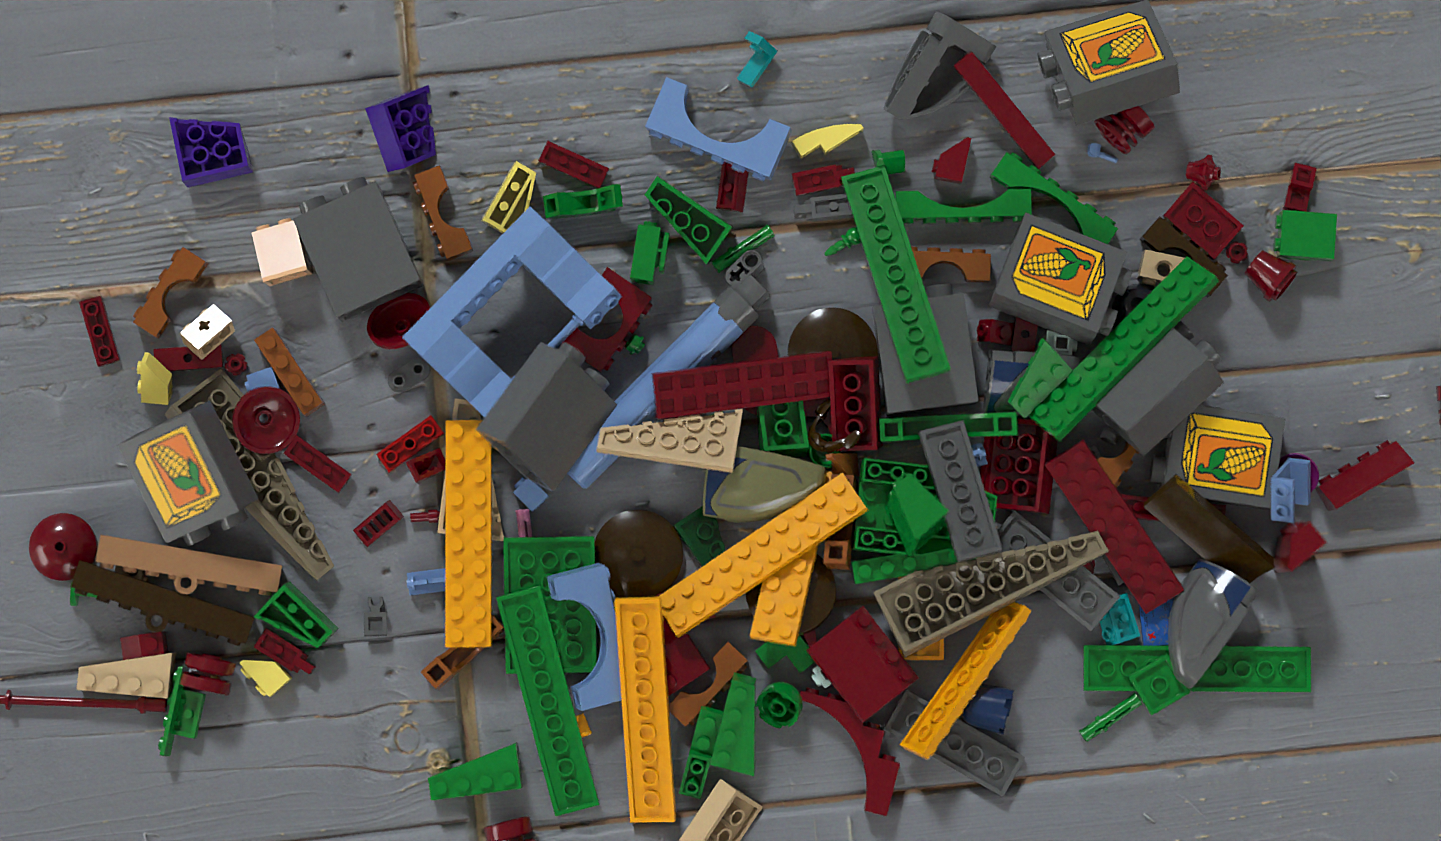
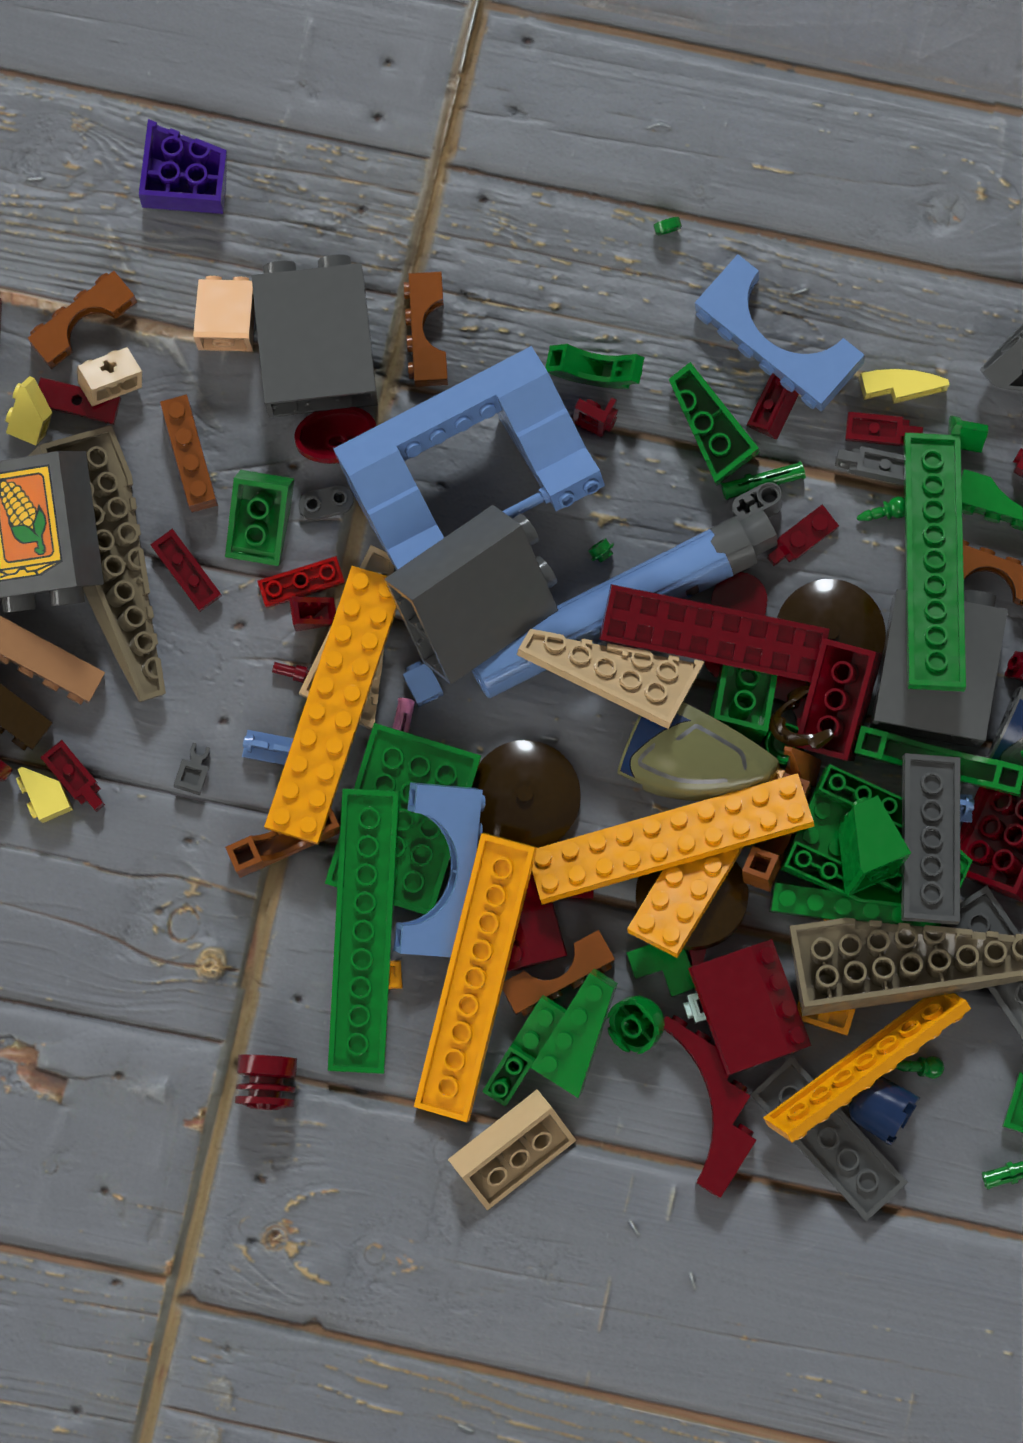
camera: 20 degrees right, 5 degrees down
dark red plate [225,353,247,376] -> none
dark red dish [232,386,300,454] -> none
medium blue brick [245,367,282,392] -> none
green wedge [254,582,339,648] -> none
dark red slope [353,500,404,547] -> none
dark purple wedge [365,85,436,172] -> none
green wedge [428,742,523,801] -> none
light yellow wedge [481,161,536,233] -> none
dark red plate [538,141,609,188] -> none
dark red arch [560,267,653,373] -> none
green brick [630,221,670,285] -> none
dark green wing [673,506,726,567] -> none
teal bracket [737,31,778,87] -> none
none -> green slope [225,470,294,566]
none -> dark red bracket [573,398,619,437]
none -> green tile [653,217,682,236]
none -> dark red hinge [767,504,839,567]
none -> green bar [896,1056,944,1079]

